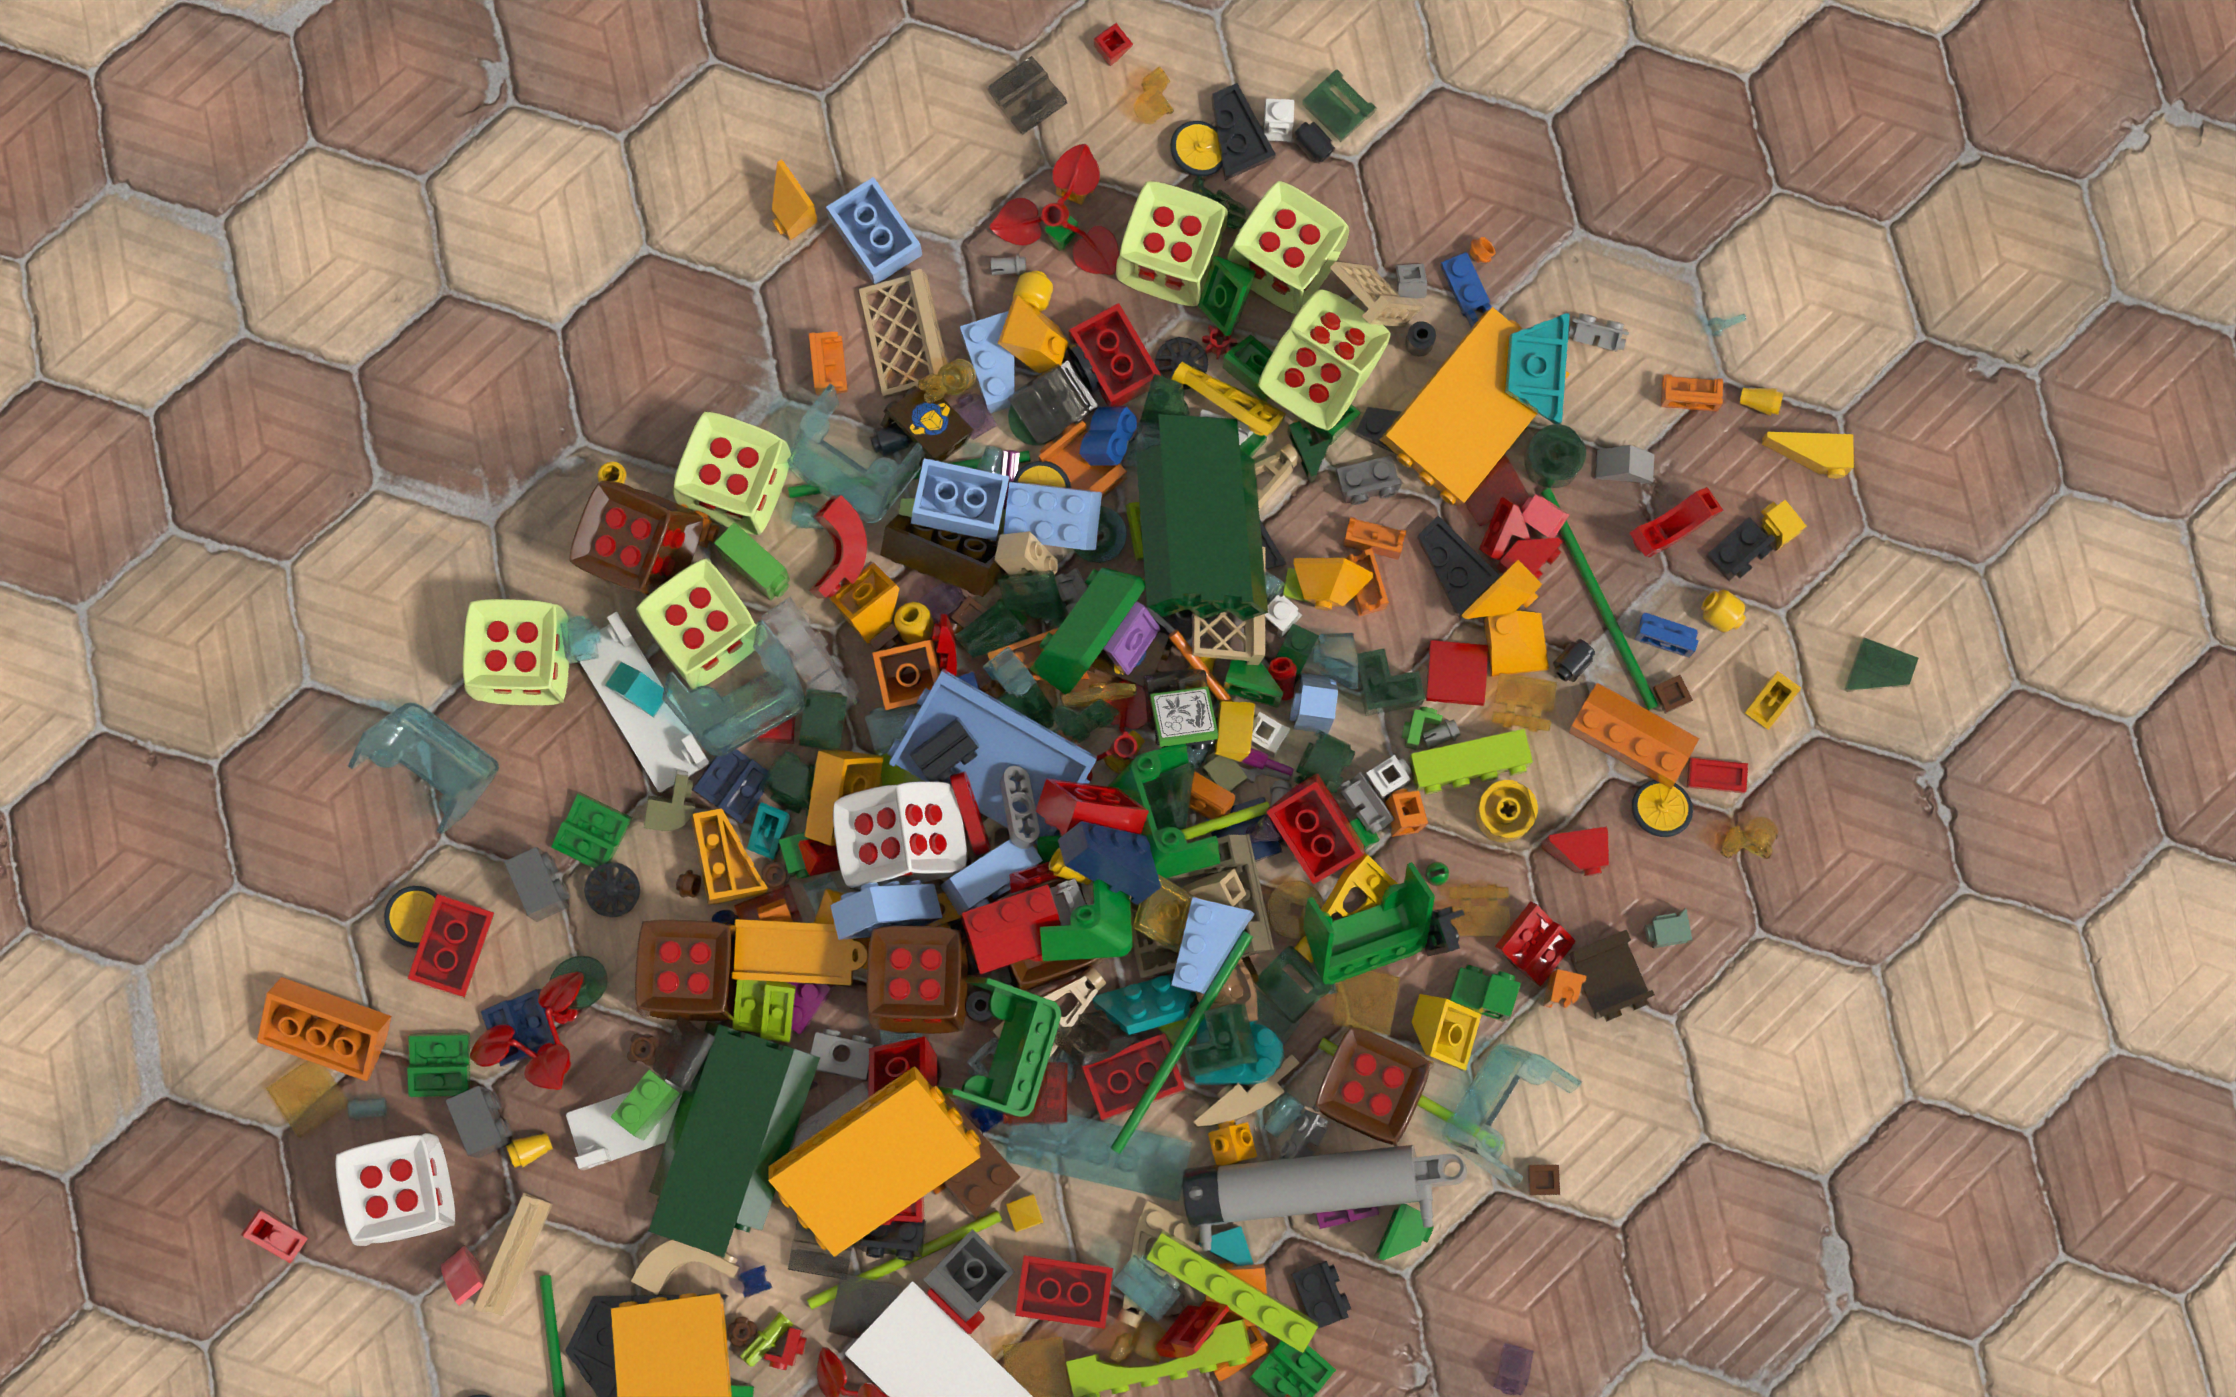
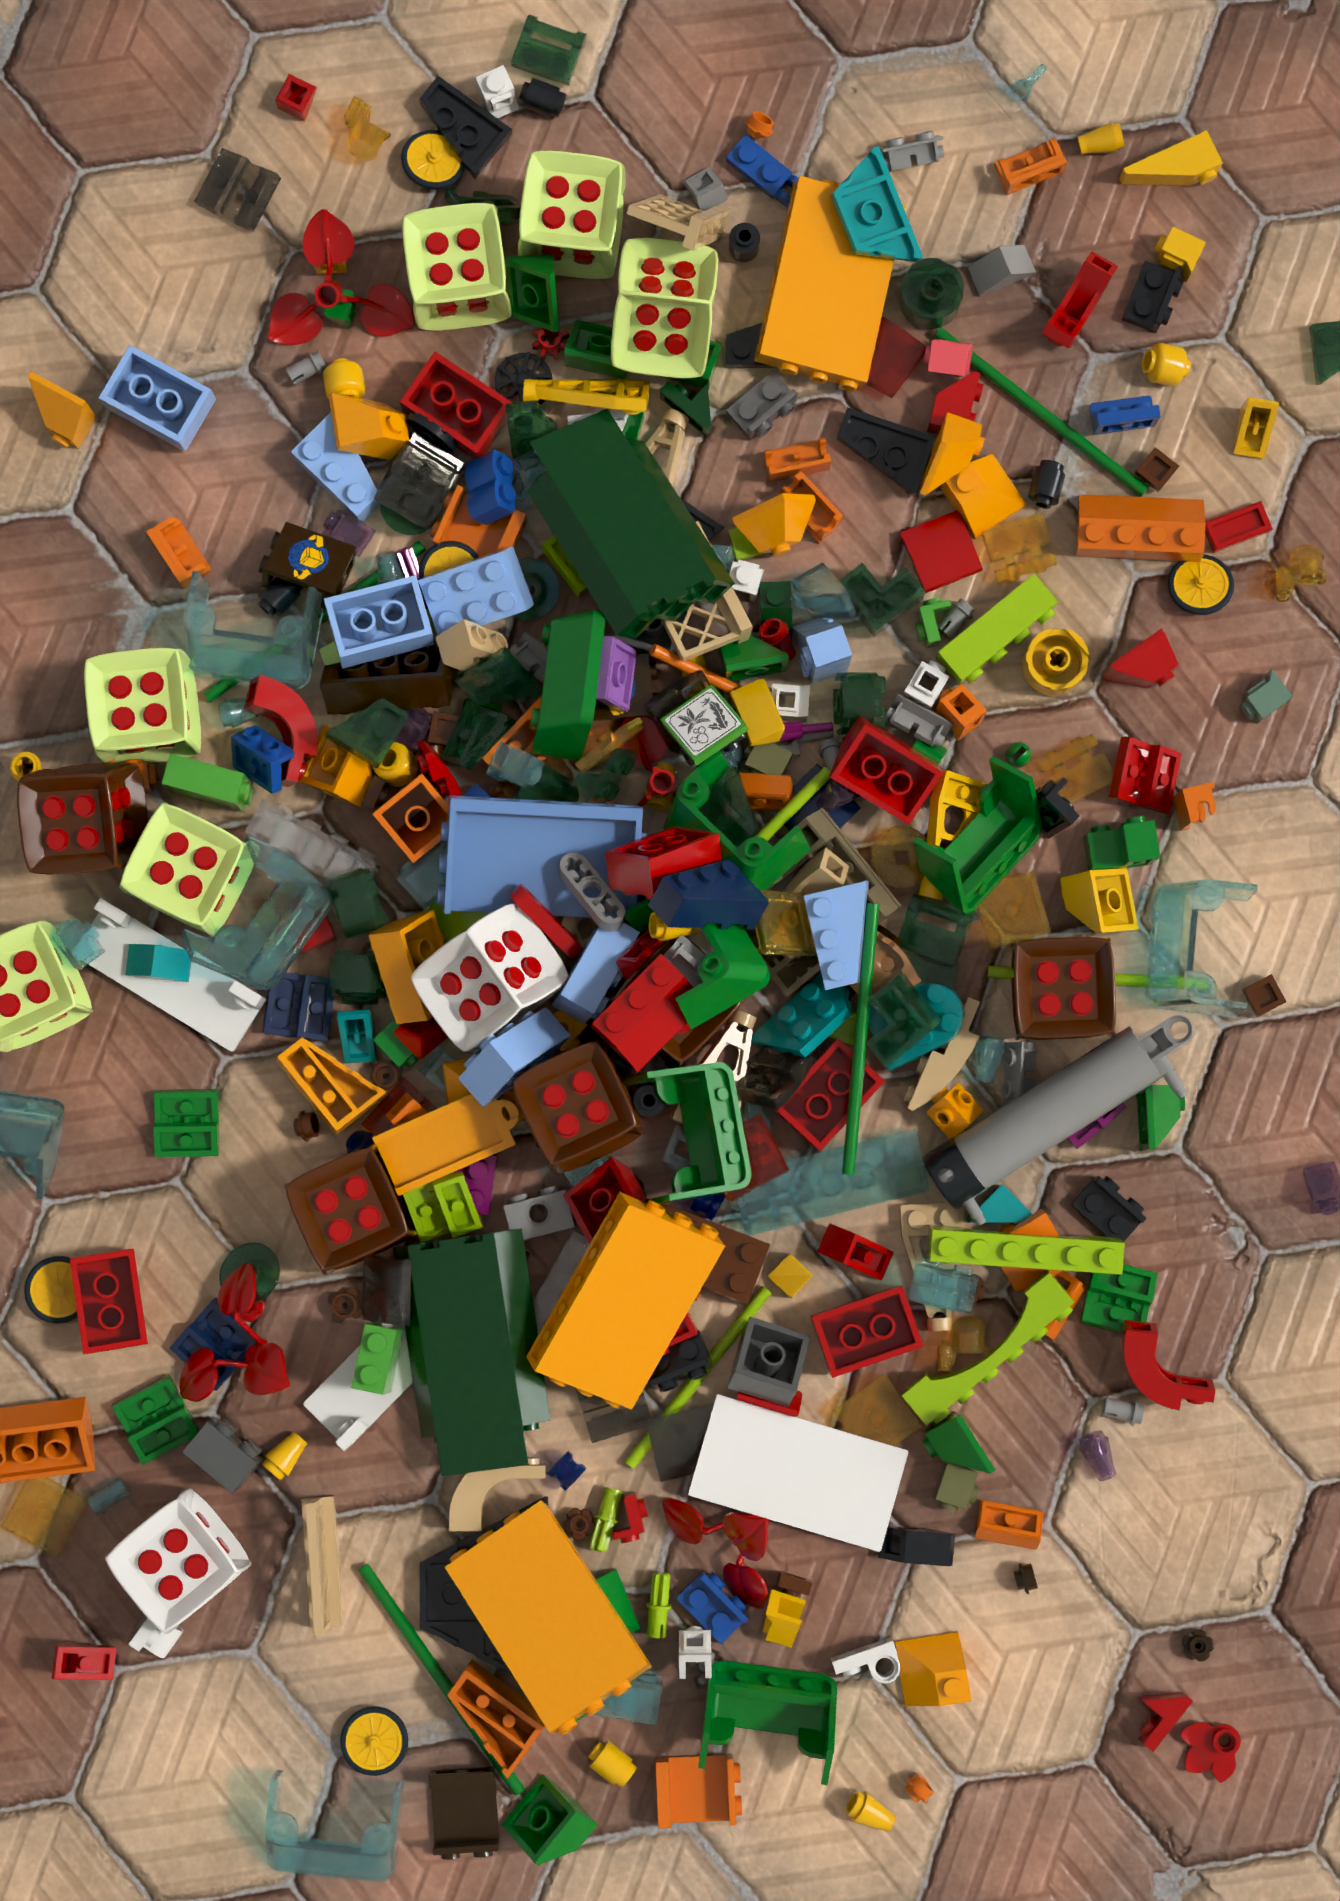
camera: 25 degrees left, 5 degrees up
coral slope [441,1245,486,1306] -> none
dark grey brick [504,847,571,922] -> none
black wheel [584,862,640,917] -> none
olive brick [644,770,695,831] -> none
tan fence [859,269,952,398] -> none
black brick [910,717,980,782] -> none
clear yellow piece [918,359,976,404] -> none
red slope [1155,1300,1230,1358] -> none
red slope [1479,497,1530,560] -> none
dark brown panel [1569,930,1655,1022] -> none
none -> white plate [128,1618,184,1658]
none -> blue bracket [231,725,294,794]
none -> clear green wing [325,698,410,768]
none -> red slope [817,1223,894,1281]

